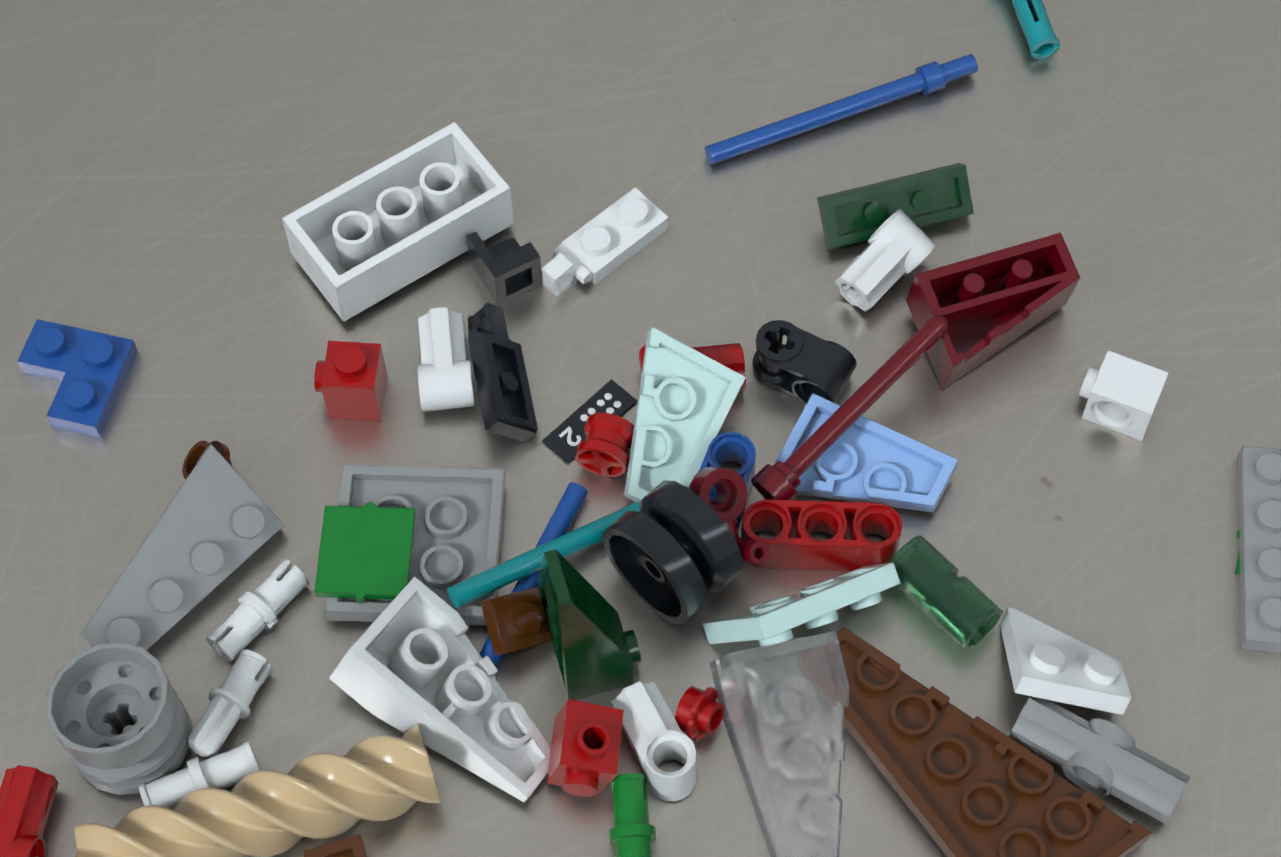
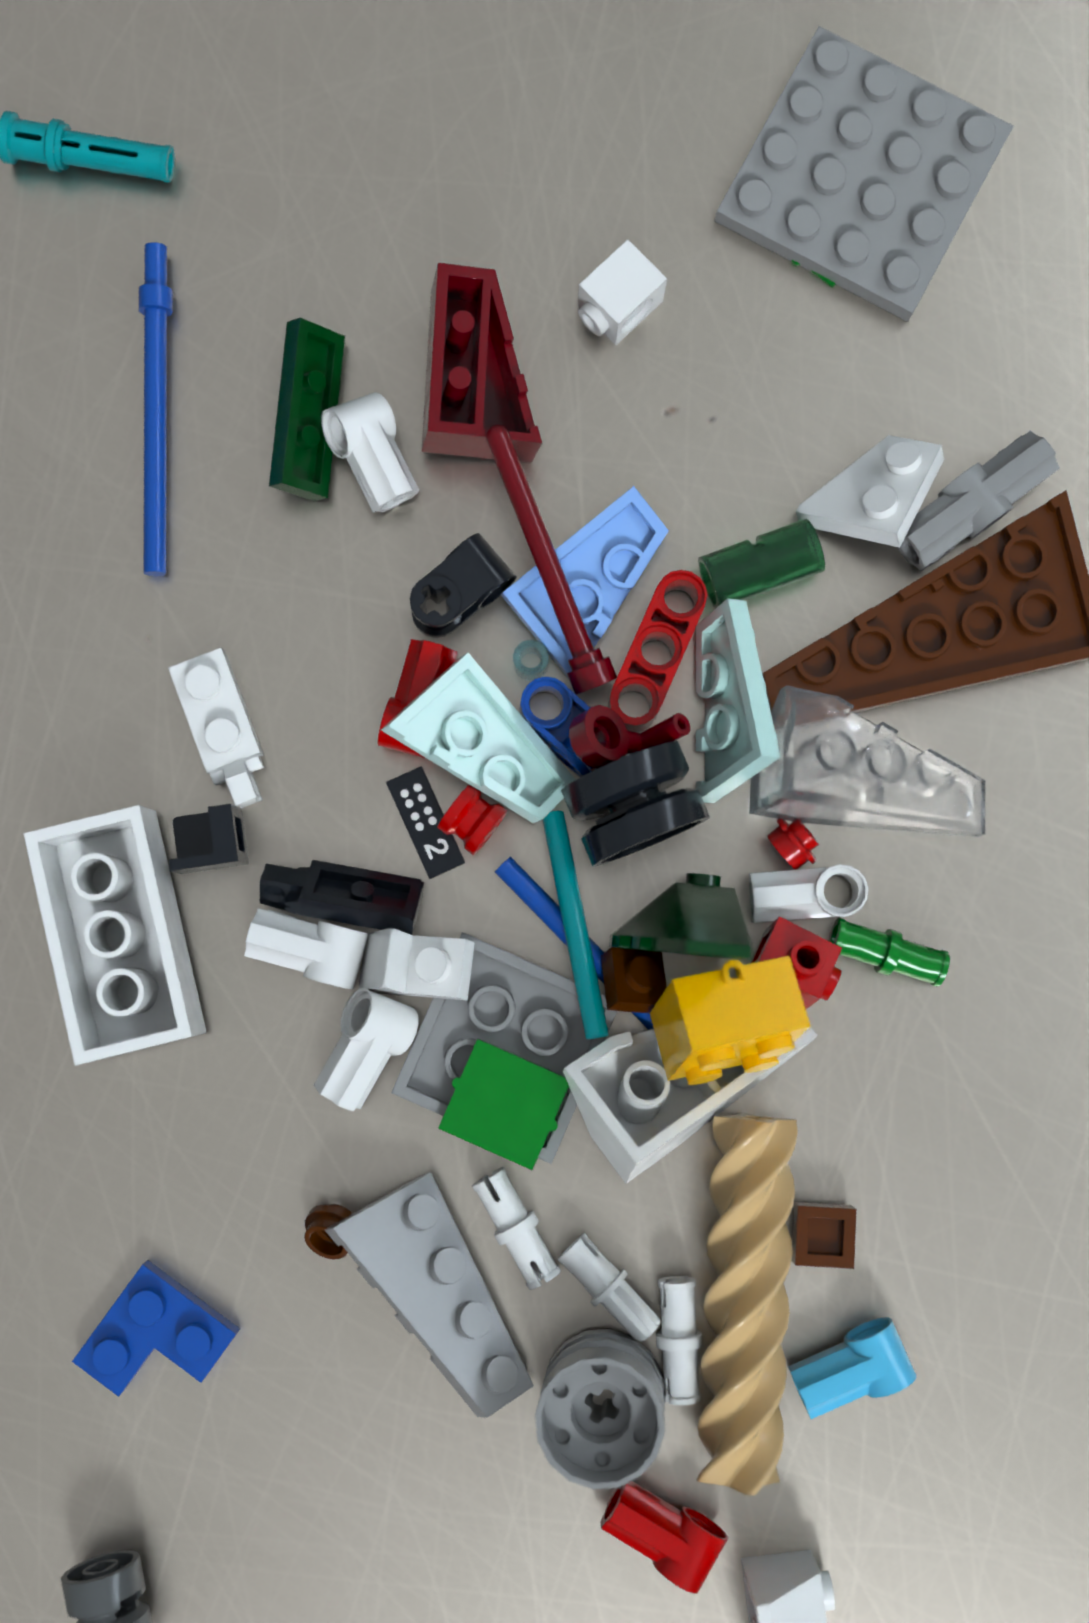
camera: 70 degrees left, 25 degrees up
red brick [314,340,388,421] -> none
none -> white piece [314,988,419,1111]
none -> white slope [359,928,475,1001]
none -> clear light blue piece [513,640,549,681]
none -> yellow brick [650,956,811,1085]

